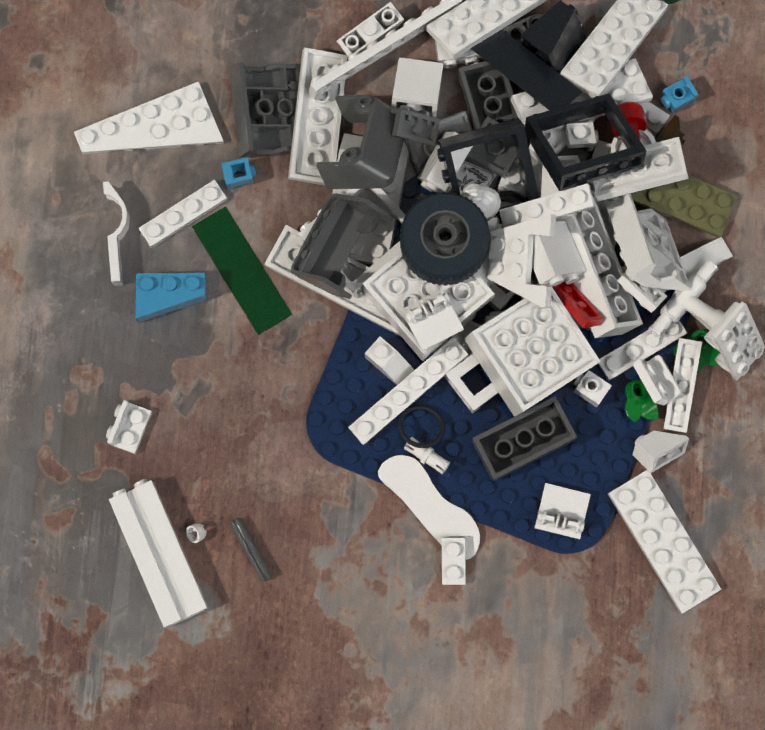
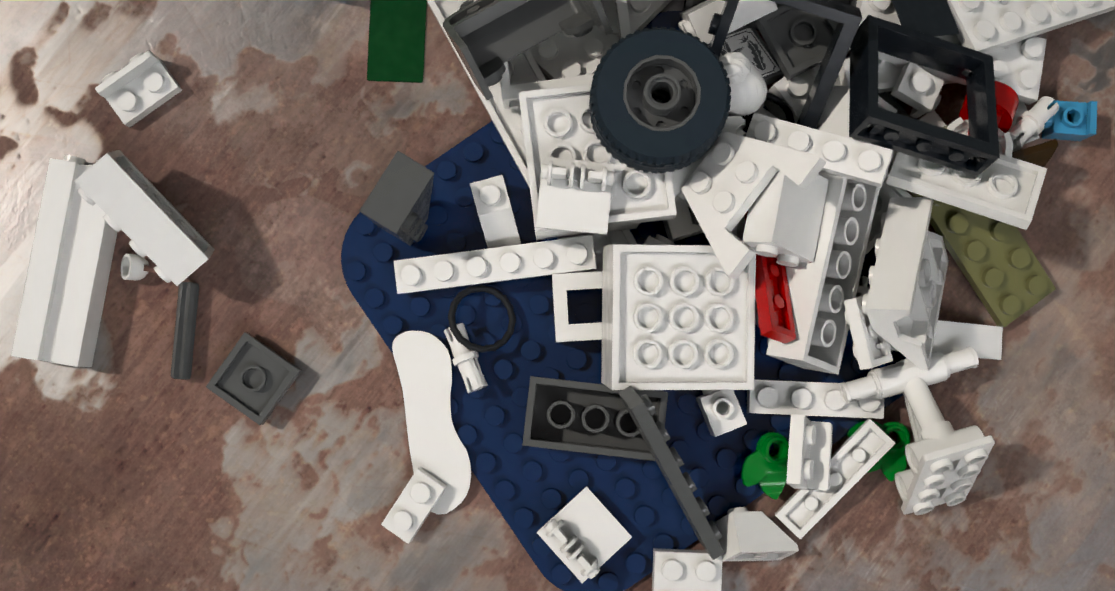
camera: 30 degrees right, 5 degrees up
none -> white brick [74,150,215,286]
none -> dark grey plate [206,332,302,425]
none -> dark grey wedge [360,151,434,246]
none -> dark grey plate [619,386,724,560]
none -> white pin [1008,96,1059,152]

